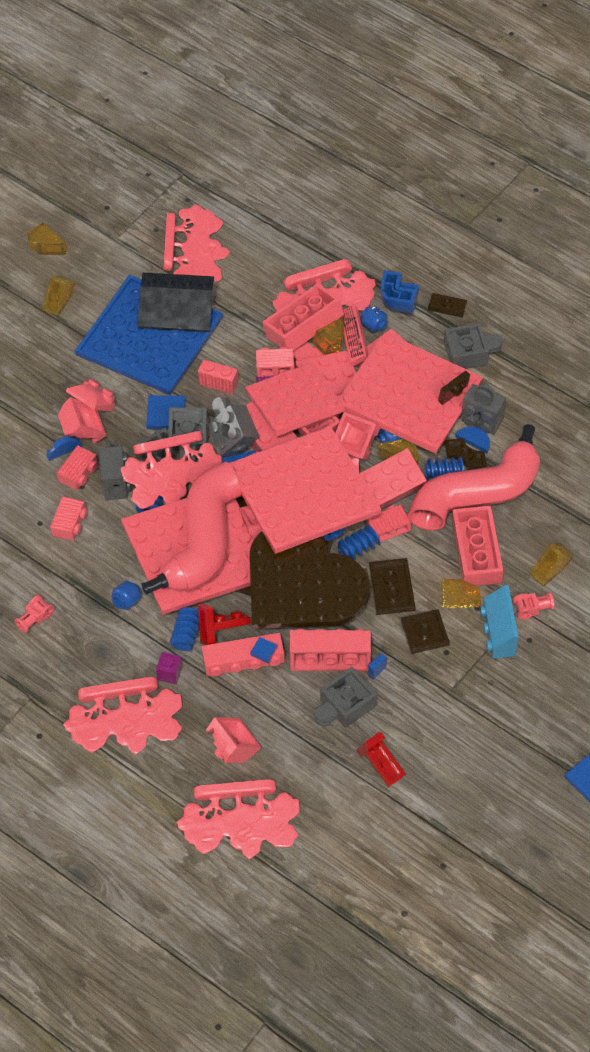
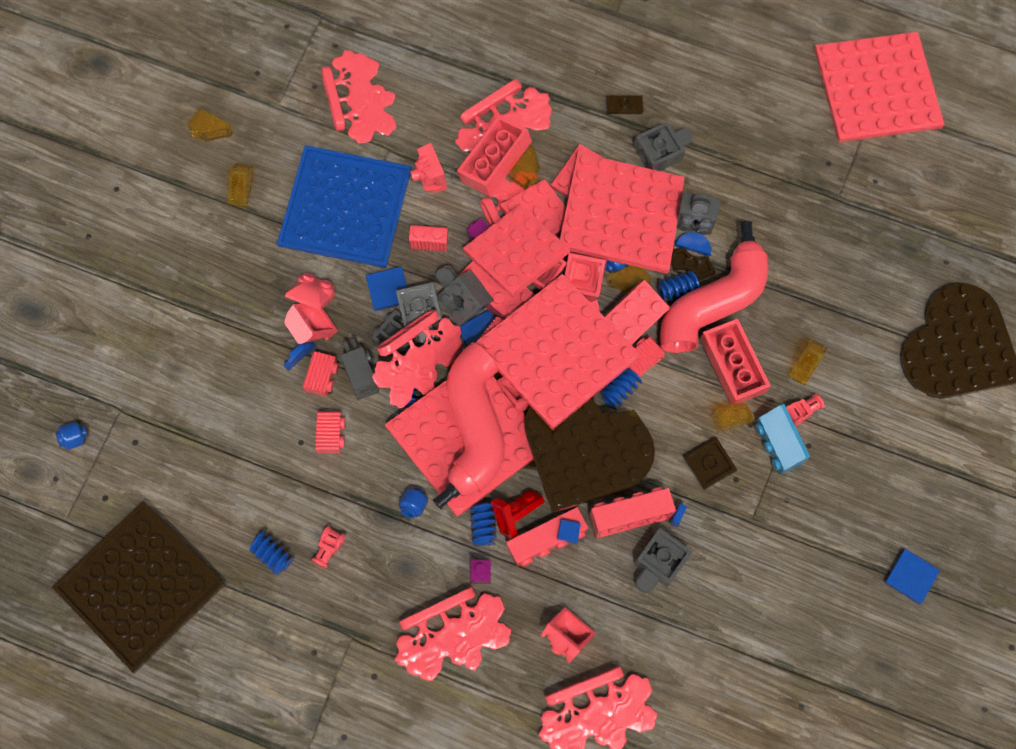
camera: 20 degrees left, 15 degrees up
black slope [138,272,215,332] -> none
coral brick [256,347,294,377] -> none
coral tile [340,304,368,366] -> none
red bracket [356,731,406,788] -> none
blue head [360,306,388,333] -> none
dark brown tile [369,558,416,615] -> none
blue brick [381,270,419,314] -> none
dark brown plate [438,371,470,405] -> none
none -> coral brick [410,143,447,193]

